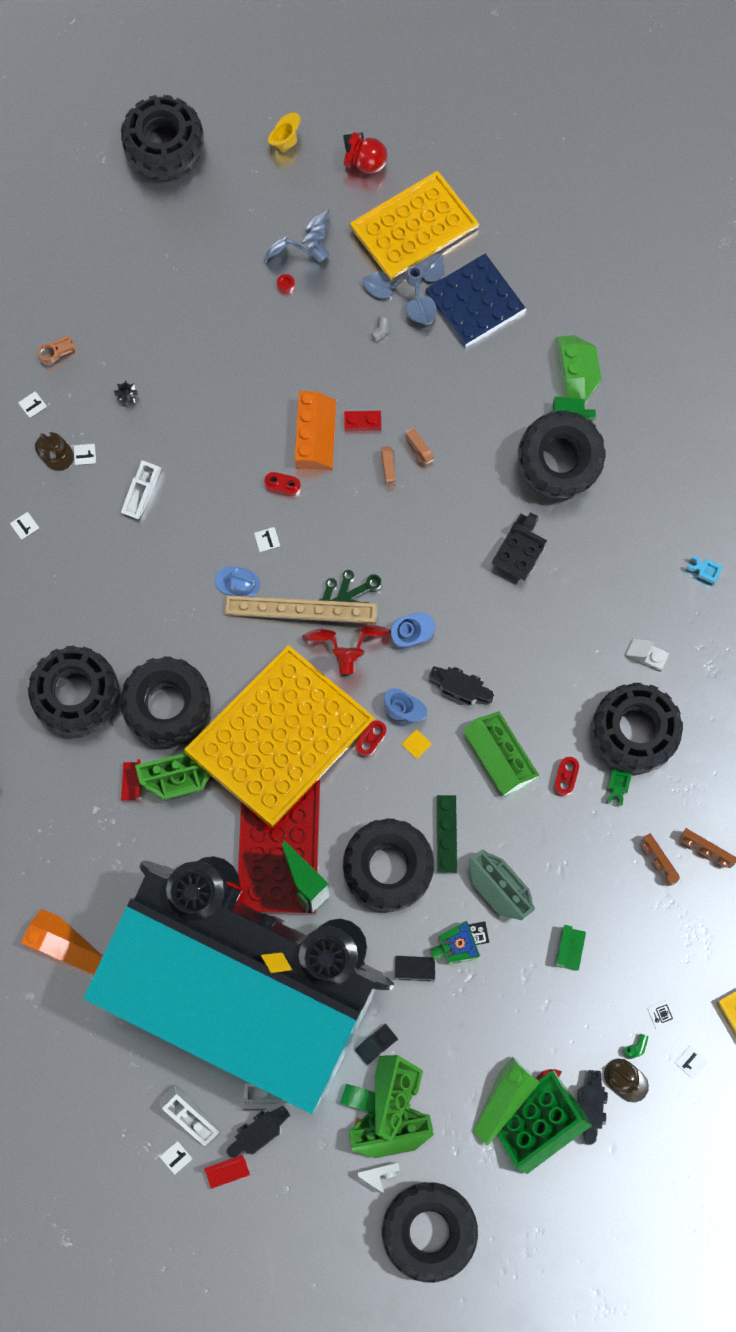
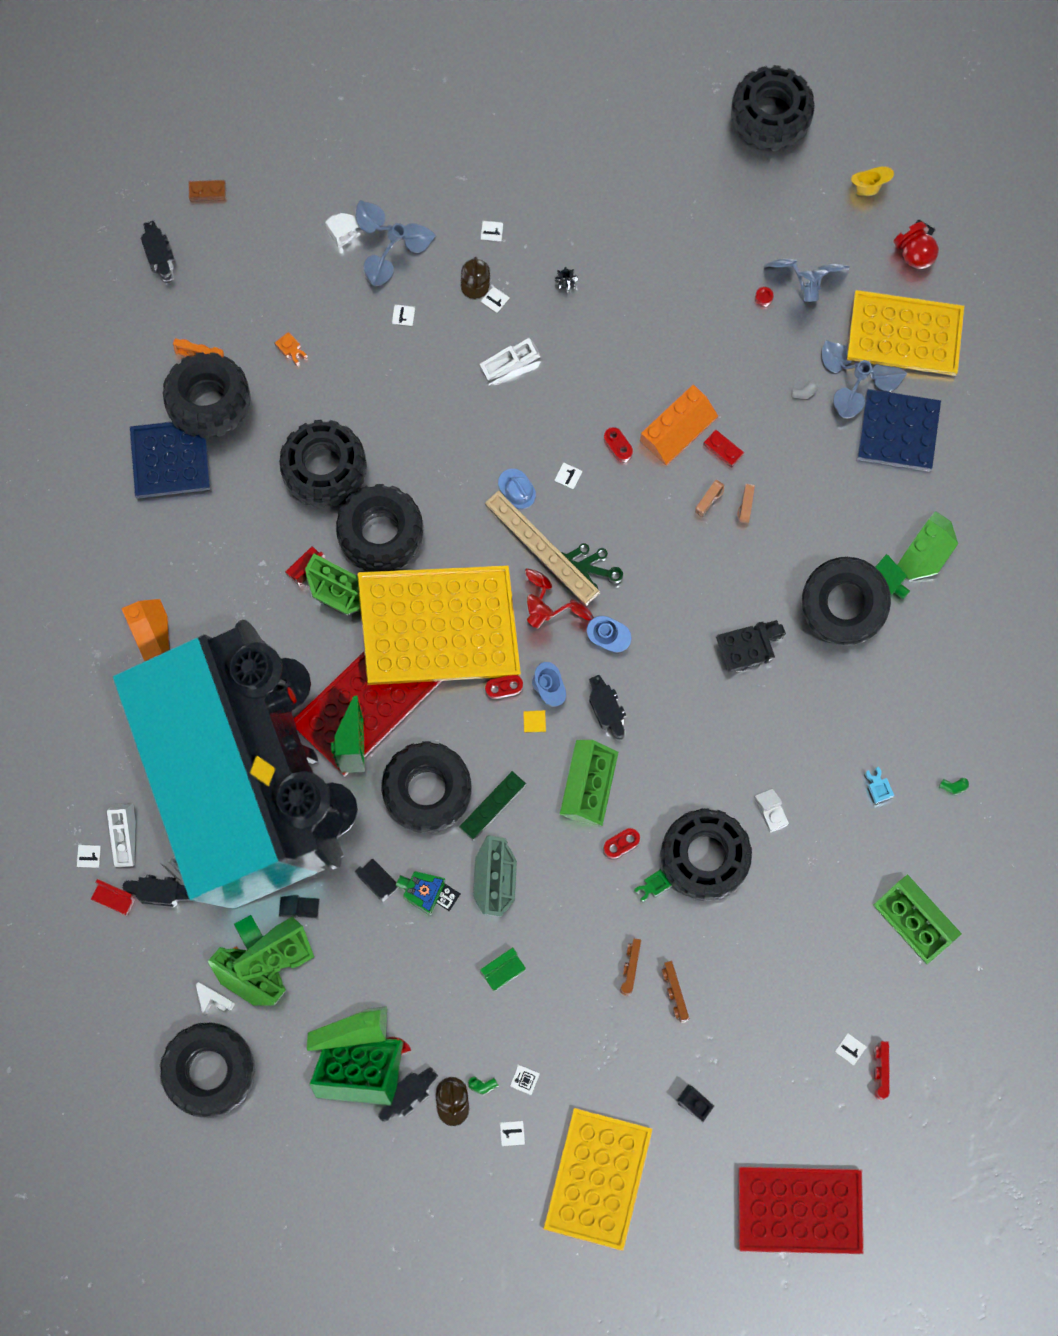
camera: 45 degrees right, 0 degrees up
nougat piece [38,336,76,364] -> none

